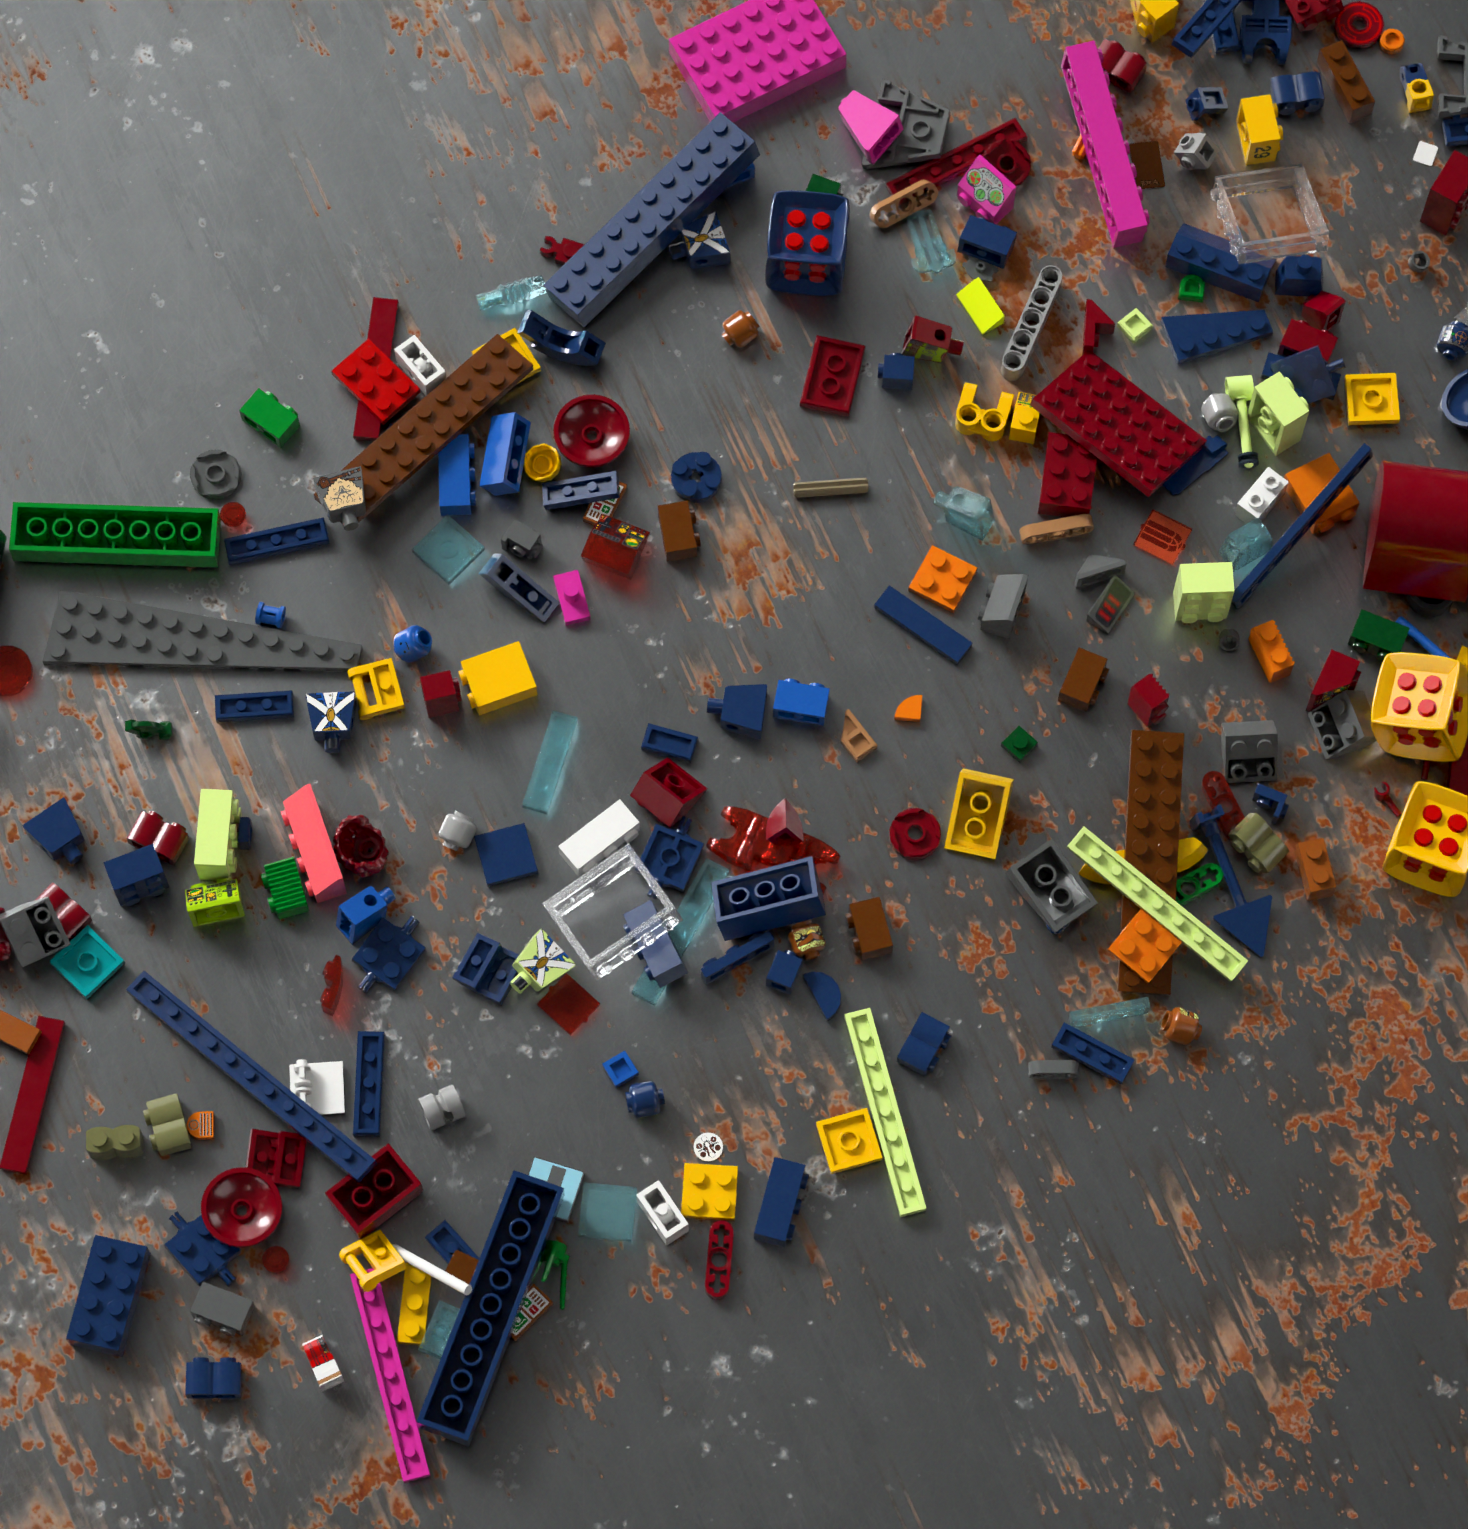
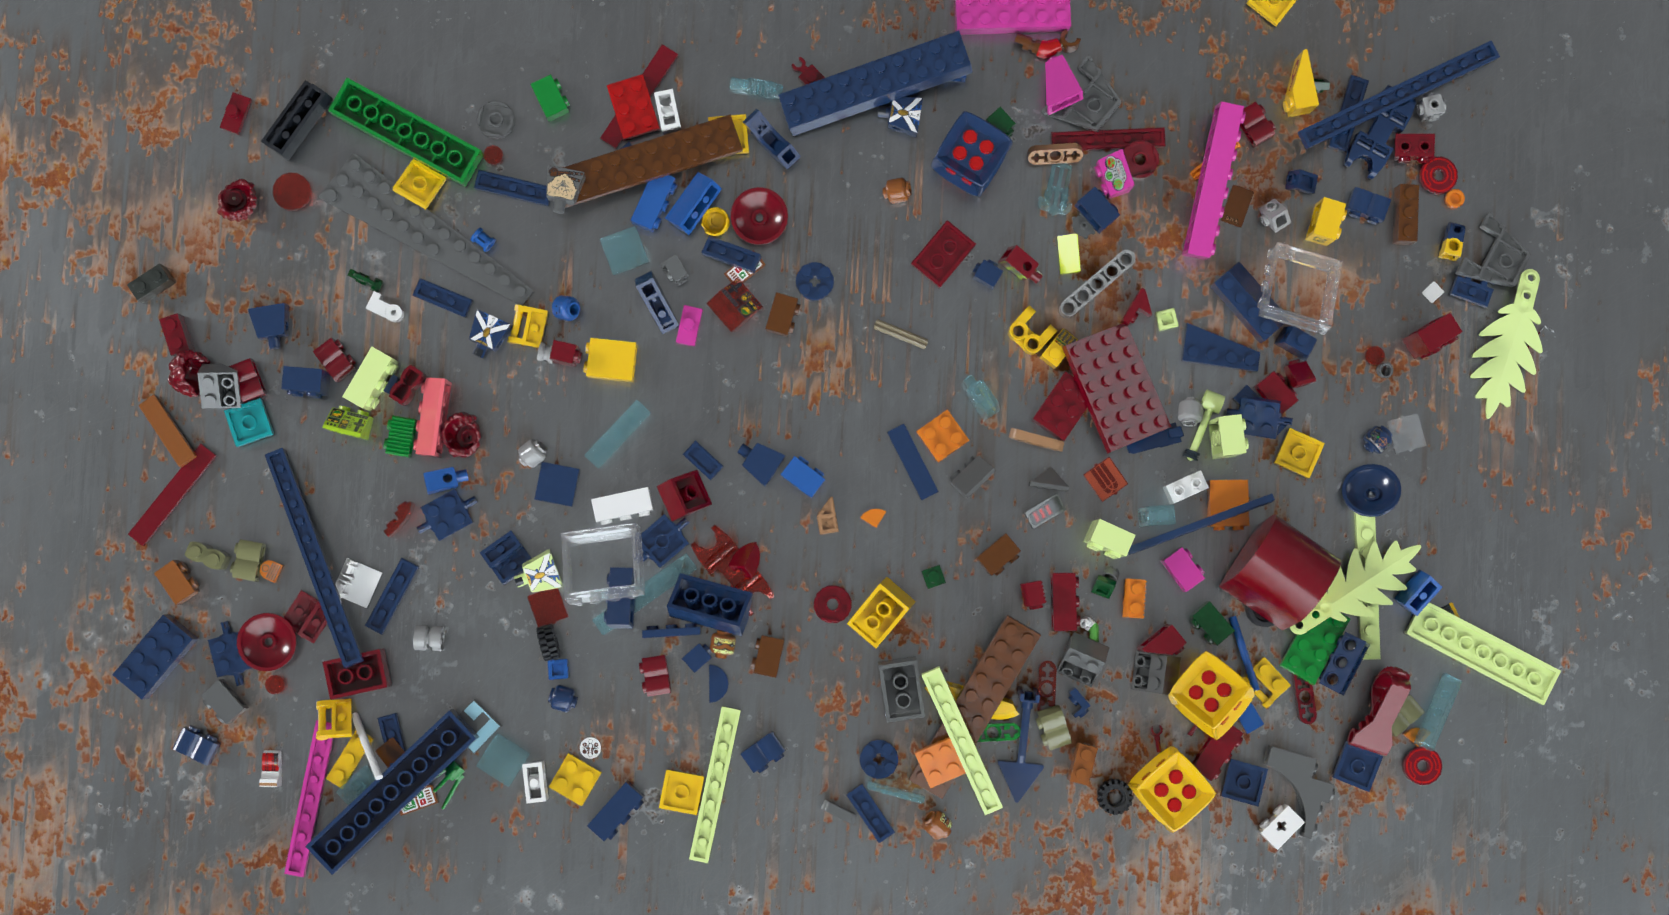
camera: 20 degrees right, 15 degrees up
dark red beam [705,1220,734,1300] -> none
green tile [1178,275,1205,303] -> none
none -> dark orange brick [154,560,200,605]
none -> white leg [366,291,404,323]
none -> dark red brick [389,365,426,406]
none -> yellow plate [393,159,446,209]
none -> black tyre [536,624,561,661]
none -> light grey wheel [537,342,554,364]
none -> dark red brick [639,655,671,697]
none -> dark blue plate [860,739,898,779]
none -> reddish brown piece [1014,29,1081,59]
none -> dark red brick [1050,573,1080,631]
none -> arm [1080,617,1099,642]
none -> dark green plate [1091,575,1117,599]
none -> black tyre [1097,779,1133,815]
none -> dark pink brick [1161,547,1205,592]
none -> clear red plate [1365,346,1385,365]

